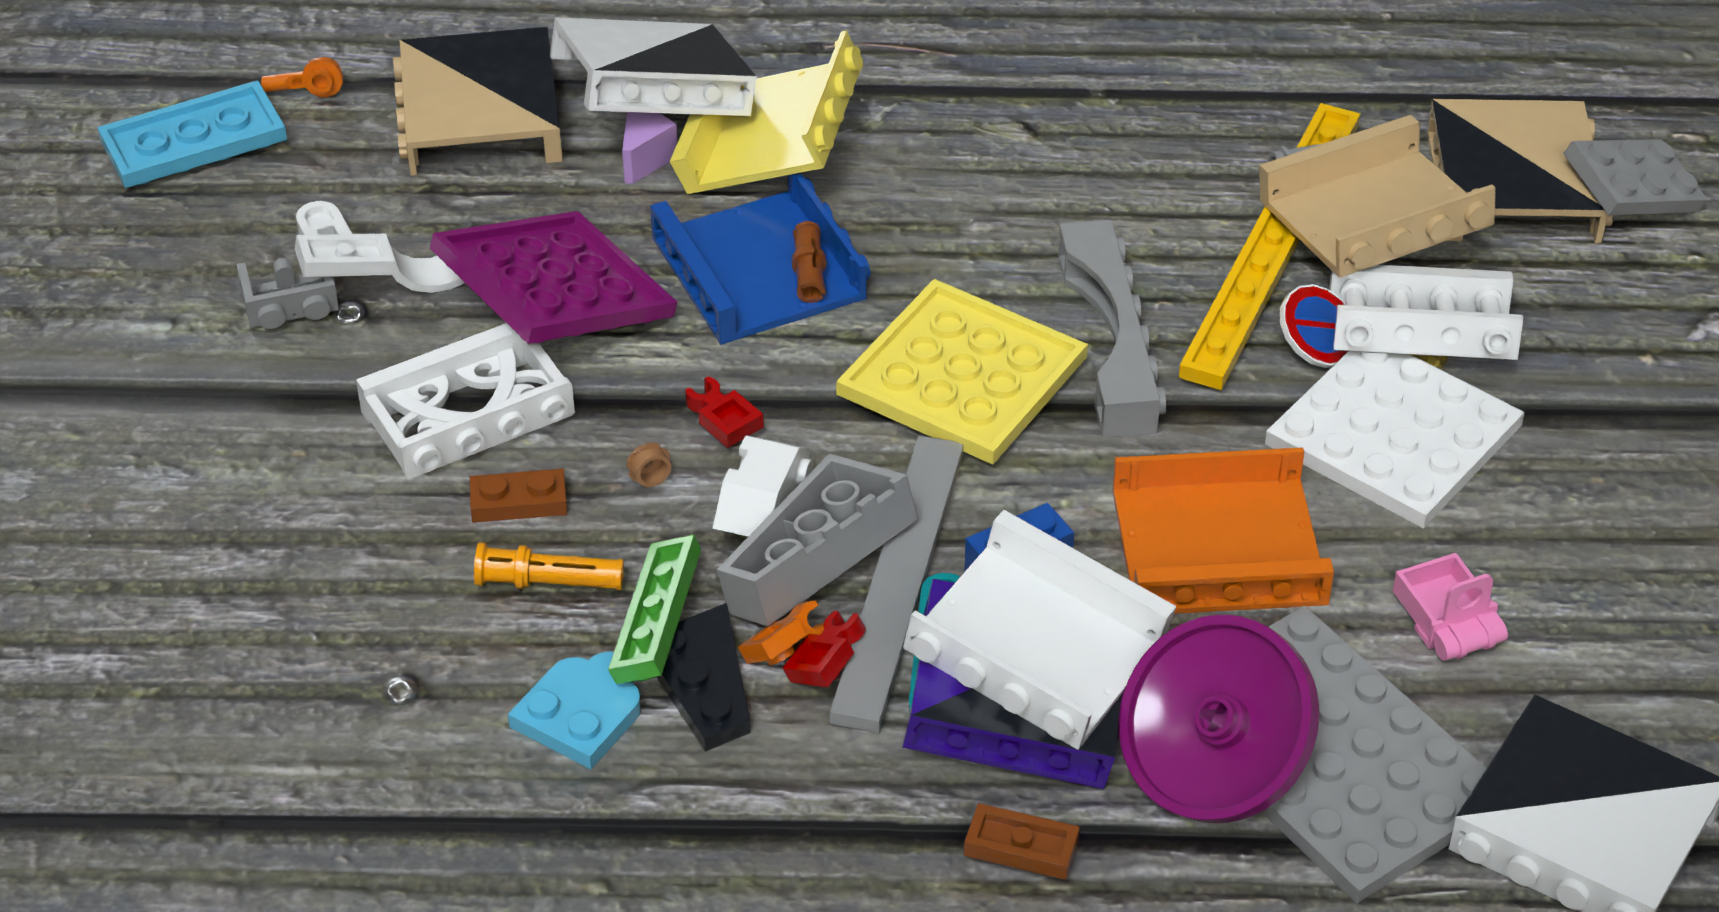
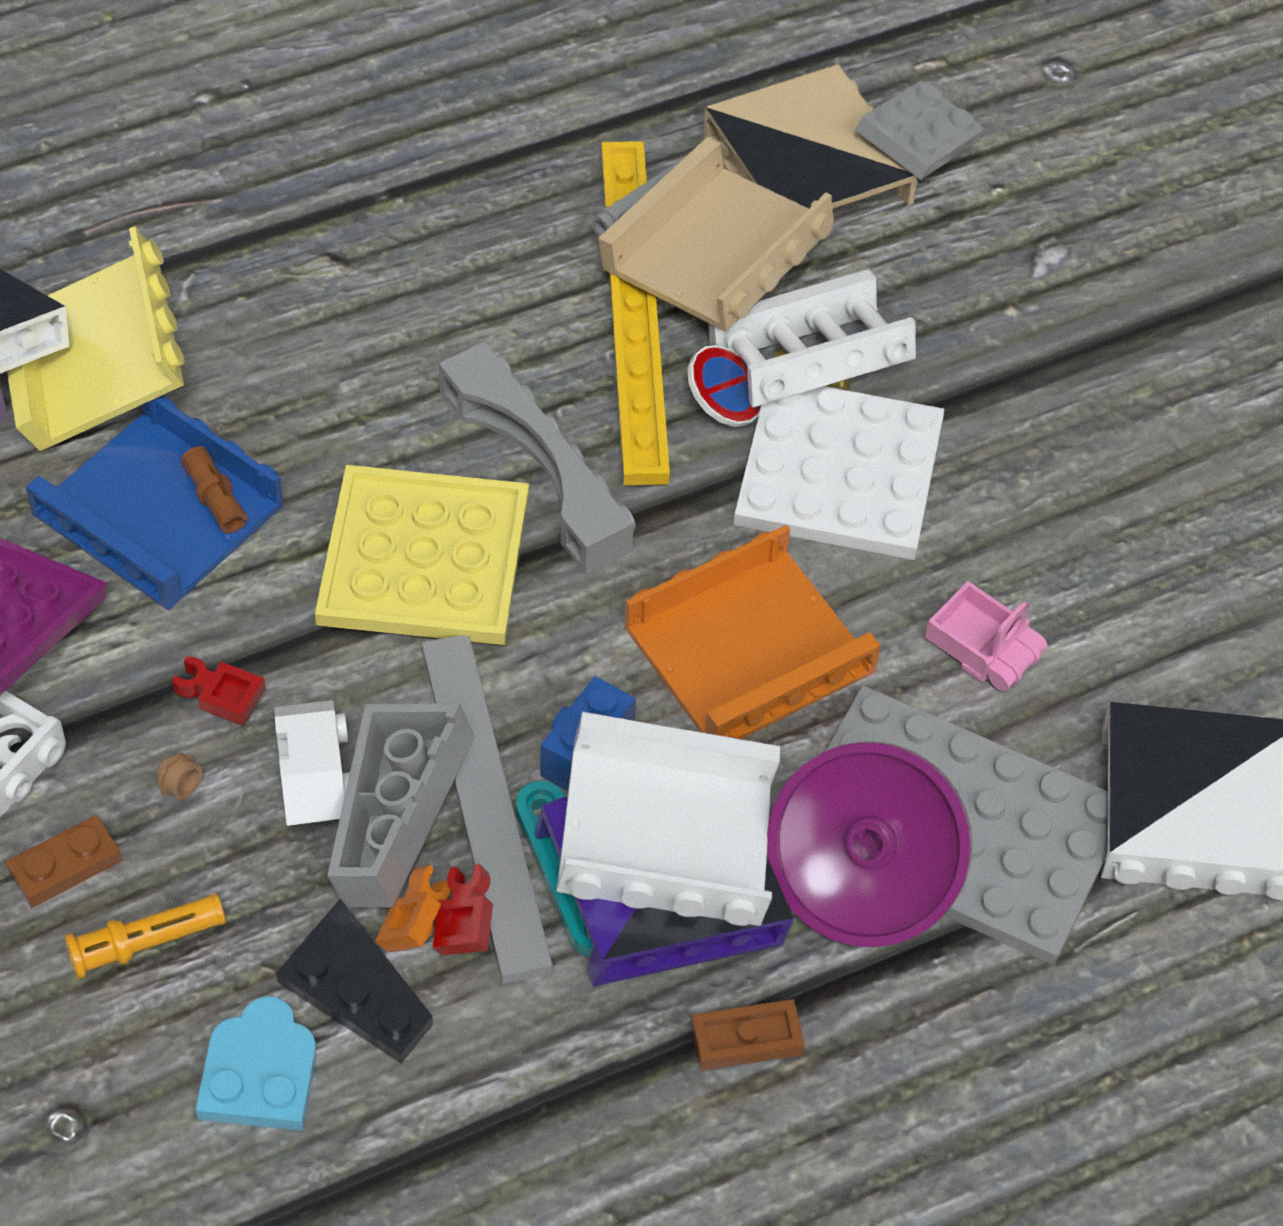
camera: 30 degrees left, 10 degrees up
bright green plate [608,534,701,684] -> none

